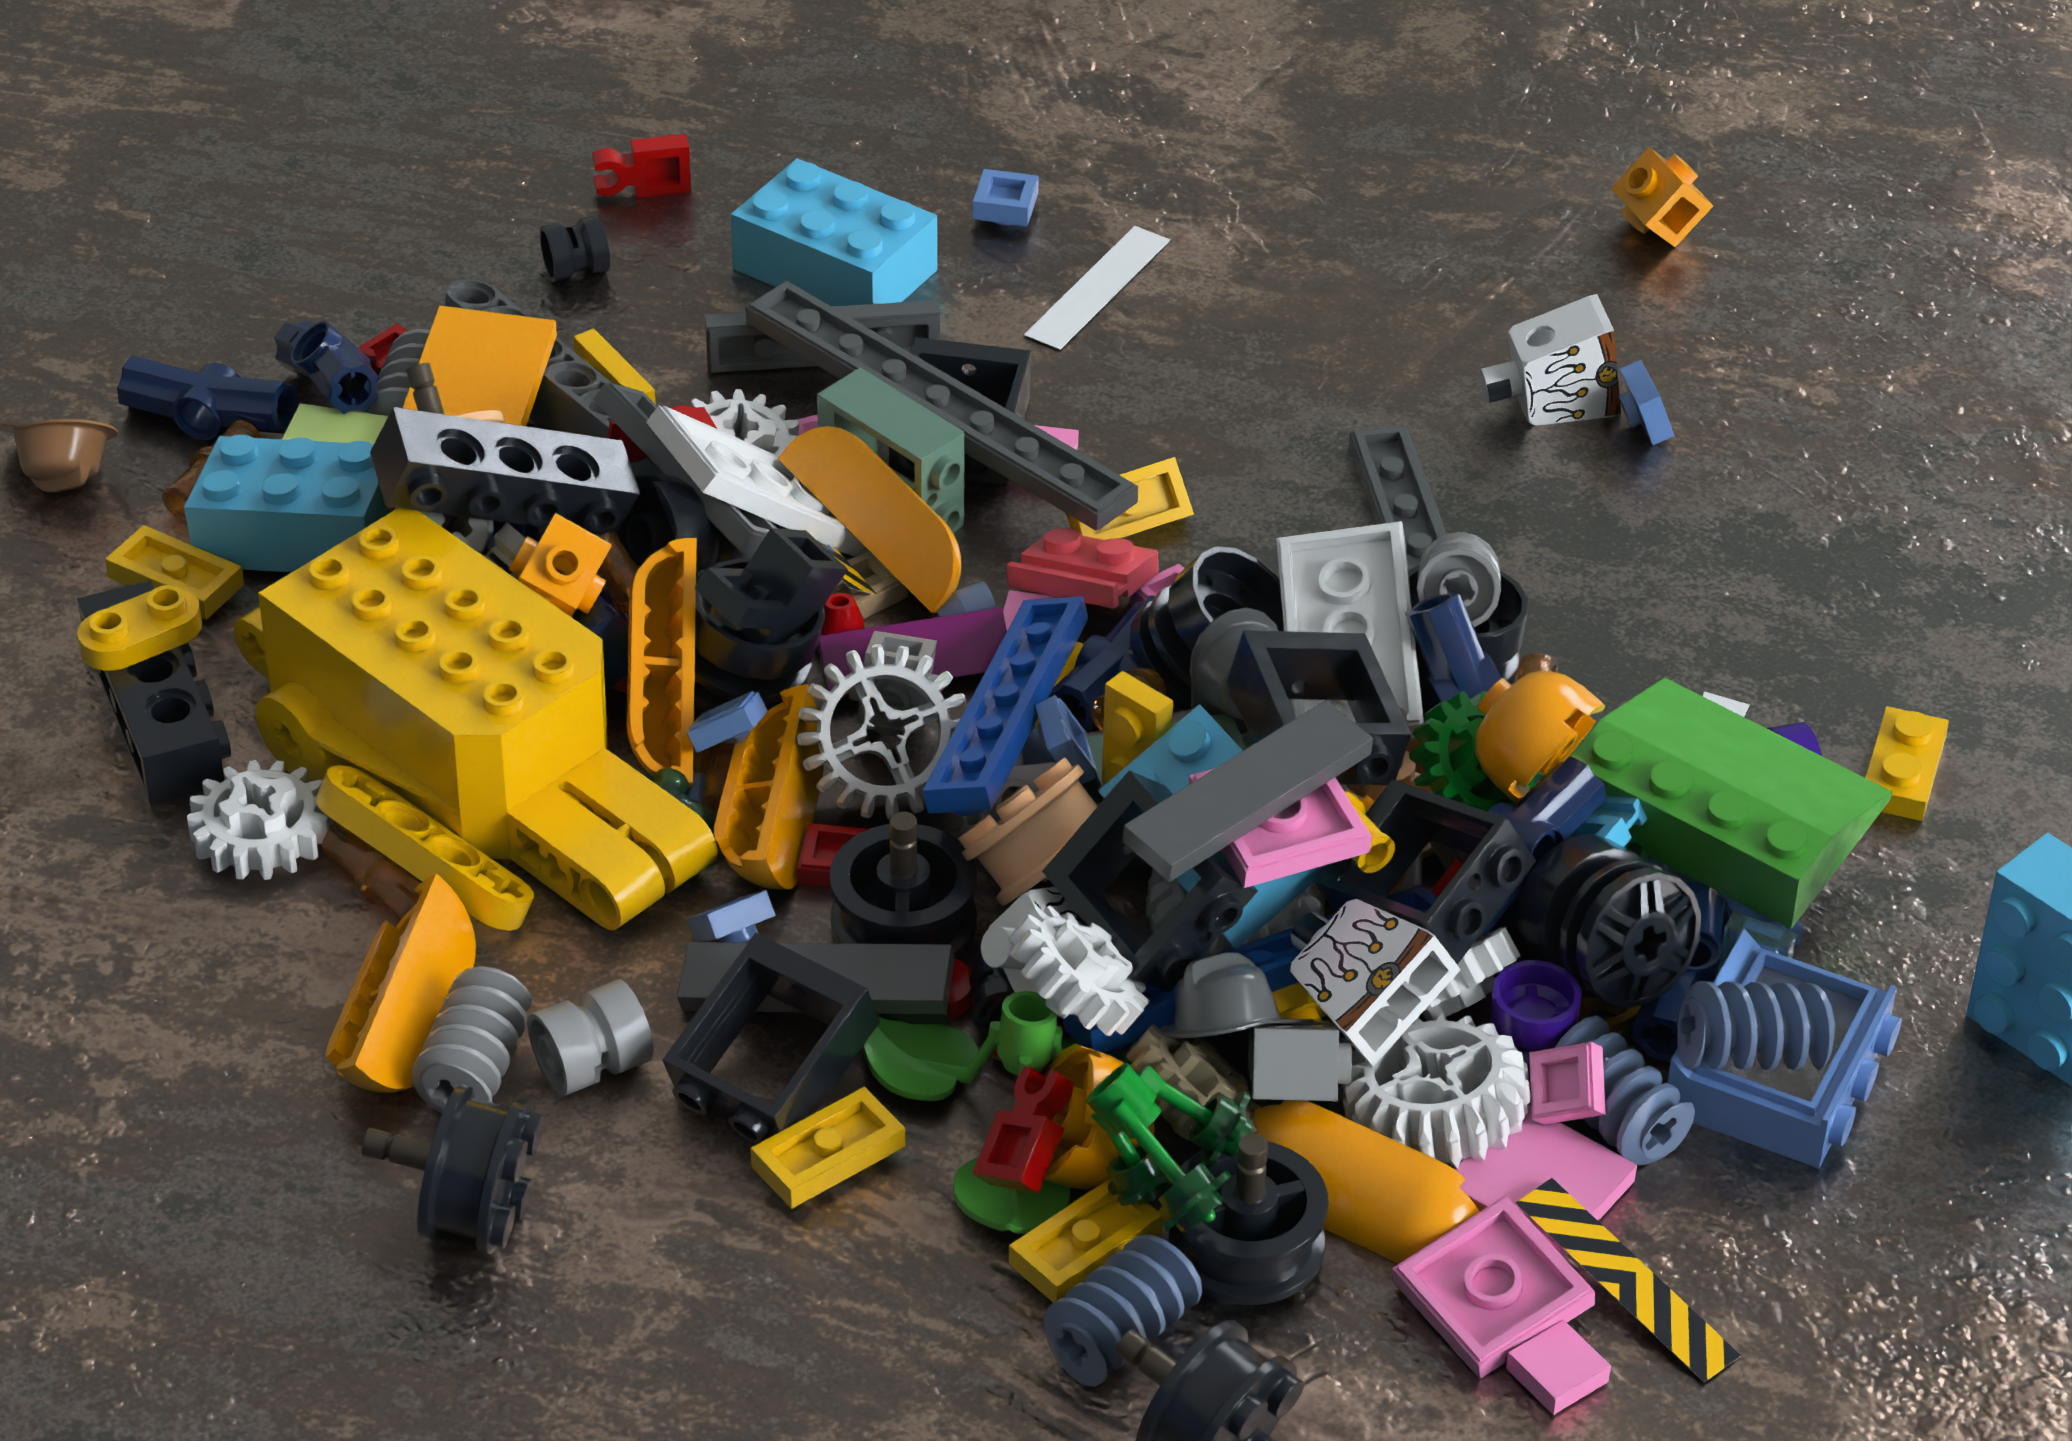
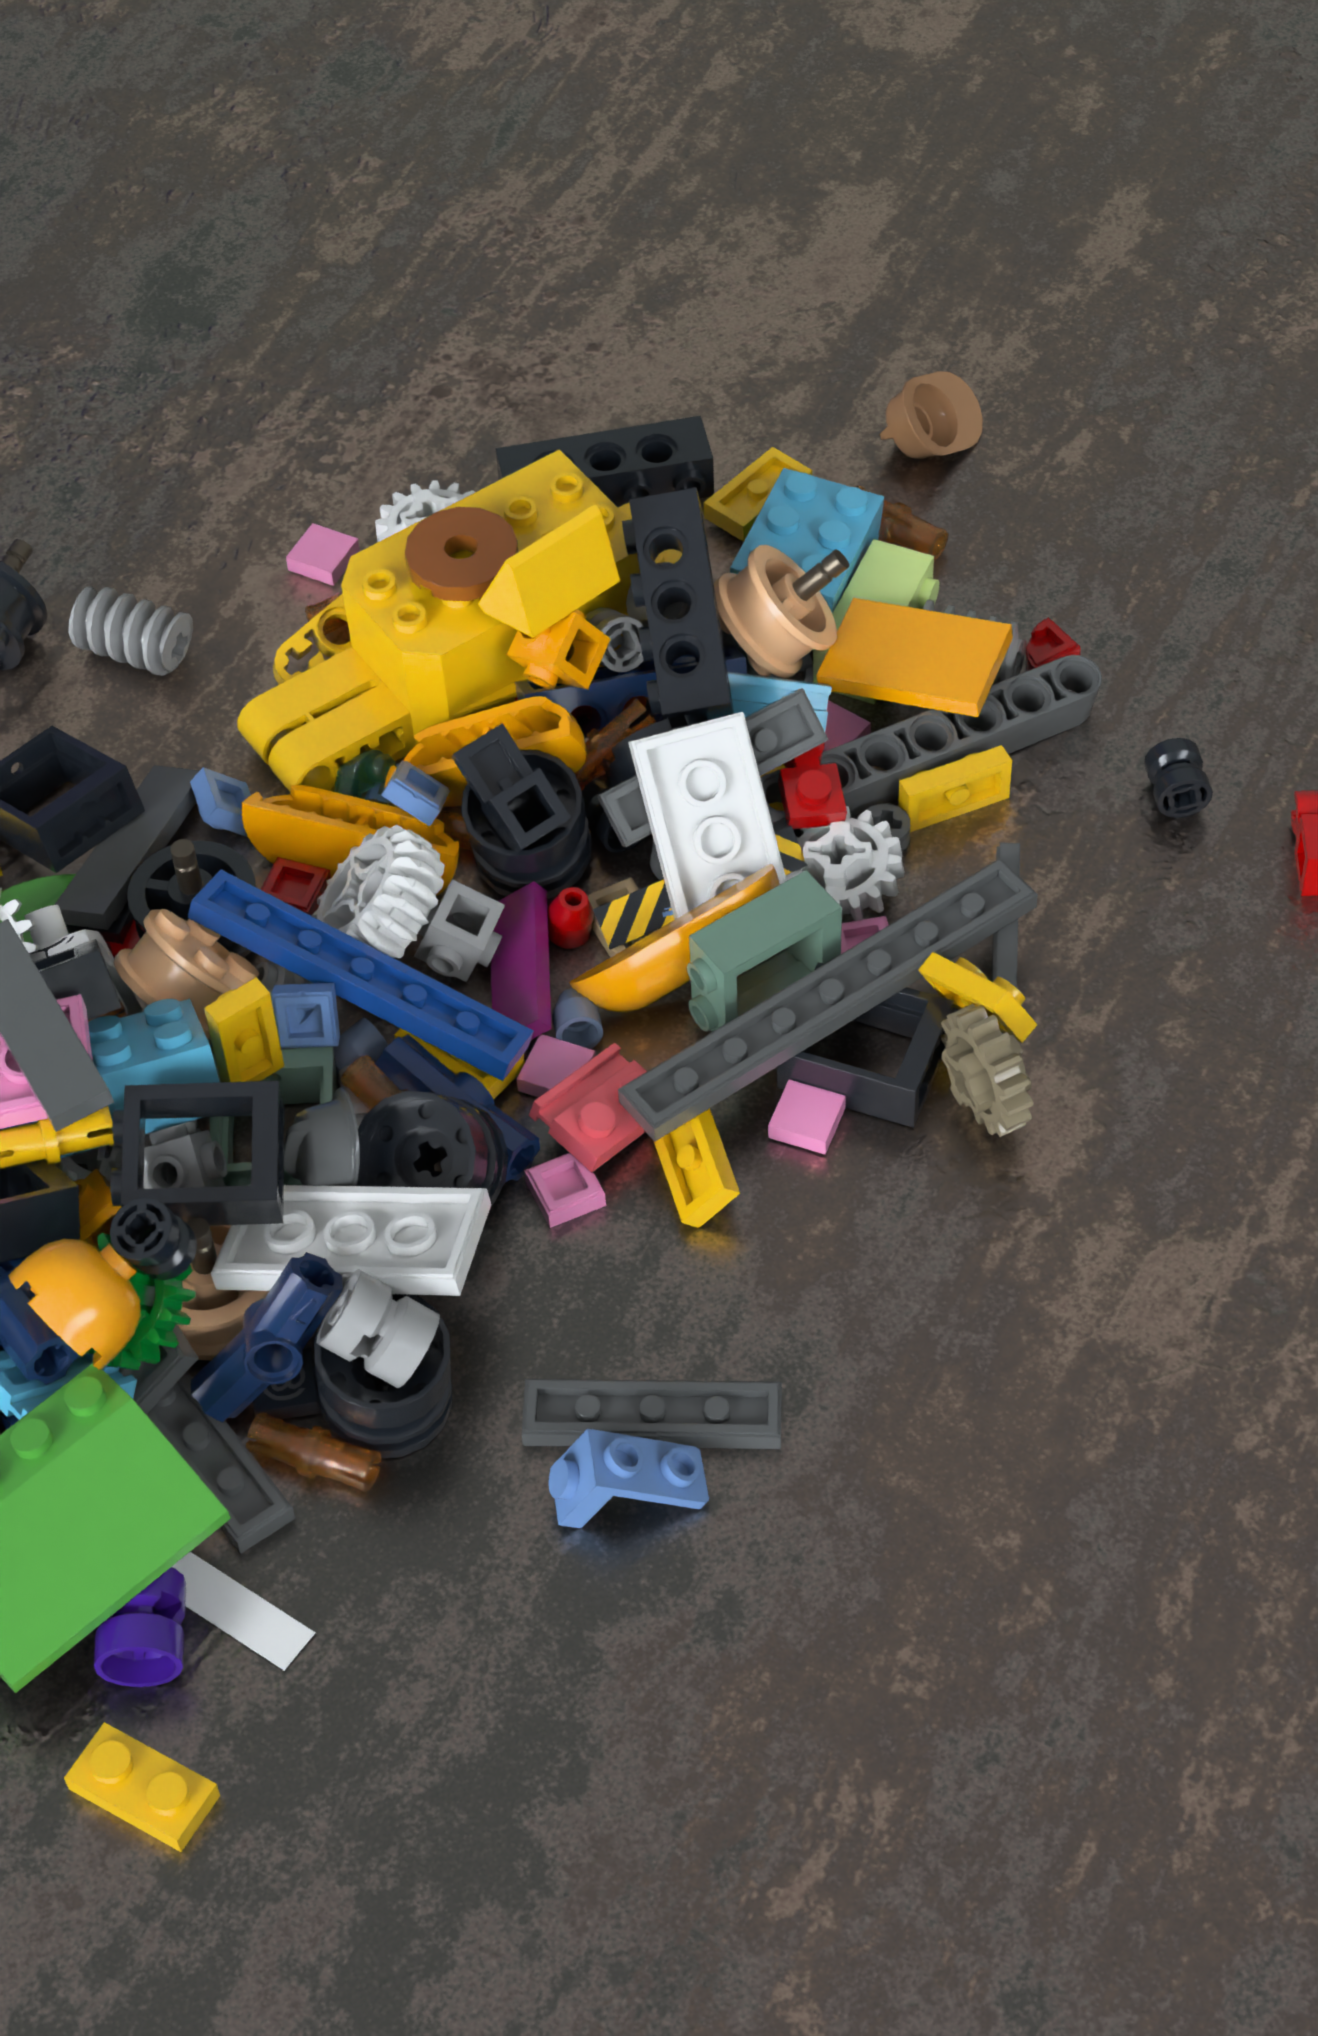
camera: 105 degrees right, 10 degrees up
yellow plate [77,585,202,671] -> none
dark blue piece [117,356,300,440] -> none
dark blue piece [274,319,379,414] -> none
light orange brick [325,873,476,1093] -> none
light grey wheel [527,979,654,1096] -> none
medium azure brick [731,158,937,307] -> none
medium blue plate [972,169,1039,226] -> none
white sticker [1024,226,1171,350] -> none
torso [1479,294,1621,426] -> none
light orange brick [1611,147,1713,247] -> none
medium blue plate [1618,360,1675,445] -> none
none -> black wheel [110,1197,197,1280]
none -> bright pink tile [286,523,360,586]
none -> dark orange tile [405,507,519,601]
none -> yellow slope [478,504,620,638]
none -> medium blue bracket [549,1428,709,1528]
none -> yellow plate [918,952,1038,1043]
none -> dark tan gear [941,1004,1033,1137]

